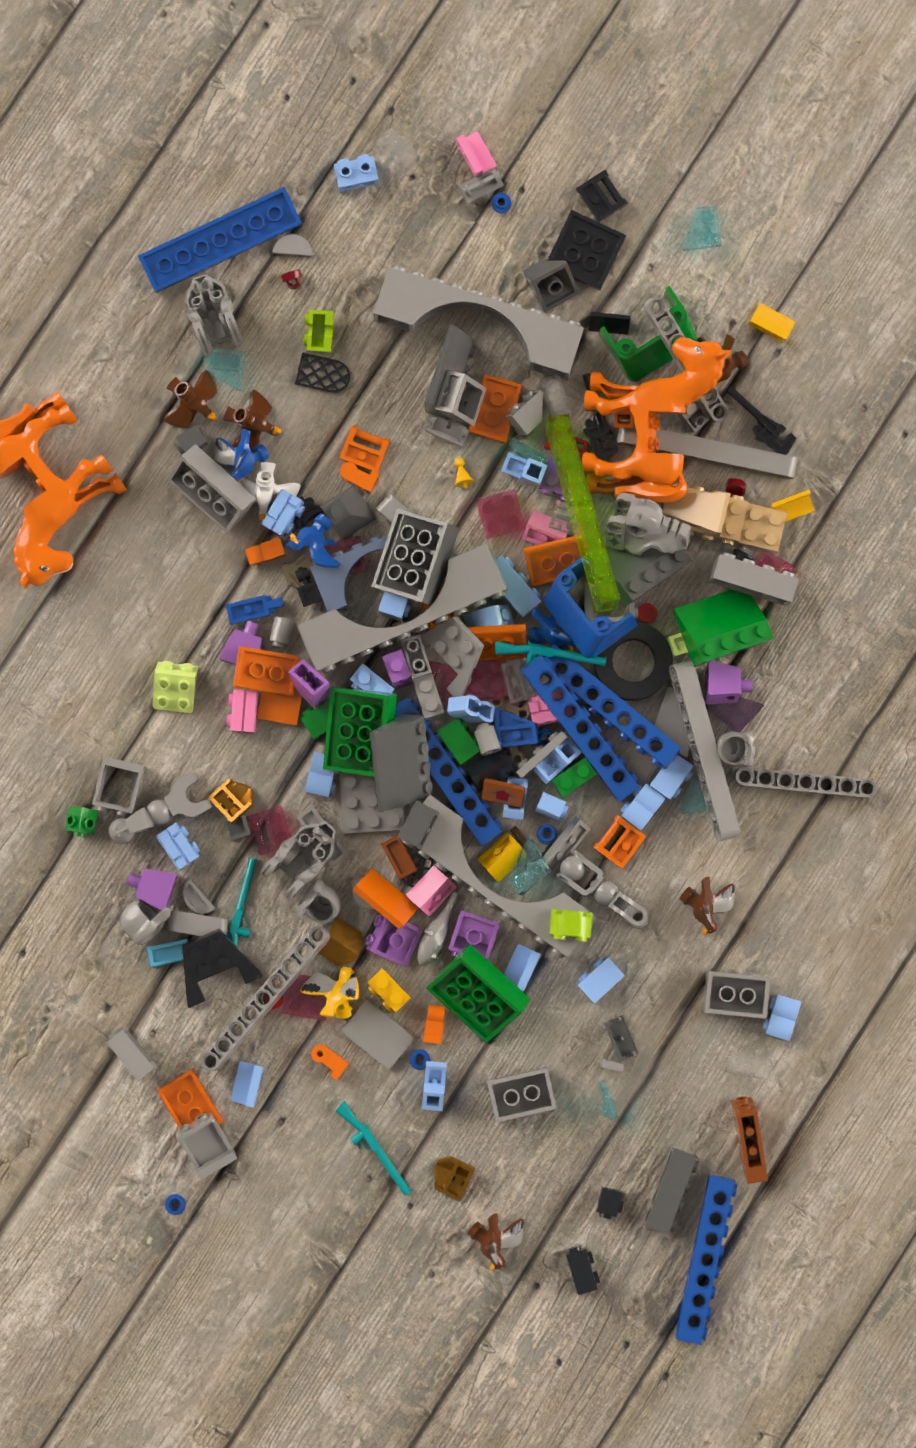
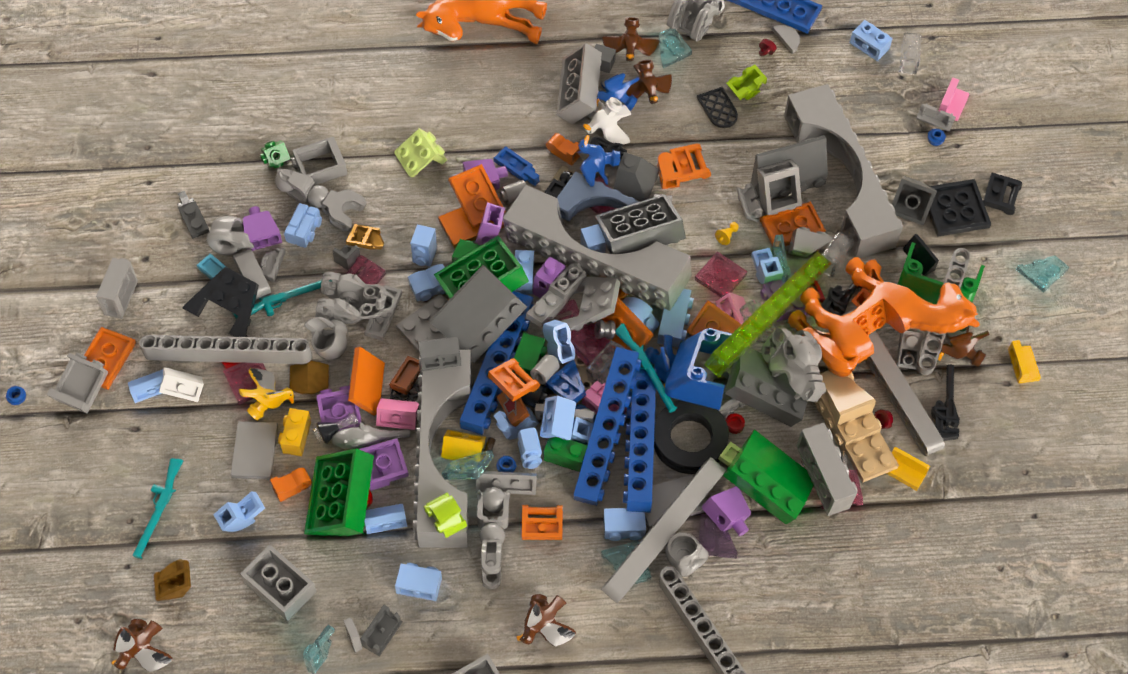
camera: 55 degrees right, 25 degrees down
bright pink brick [227,689,259,733] -> none
light blue brick [261,489,305,538] -> none
orange leg [311,1045,349,1080] -> none
blue plate [410,1049,430,1070] -> none
light blue brick [620,784,666,831] -> none
none -> white panel [159,367,204,402]
none -> dark grey hinge [177,190,210,239]
none -> piece [313,413,358,444]
none -> light blue brick [410,224,437,267]
none -> orange plate [488,358,540,401]
none -> light blue panel [540,396,576,440]
none -> flat silver wheel [594,319,616,340]

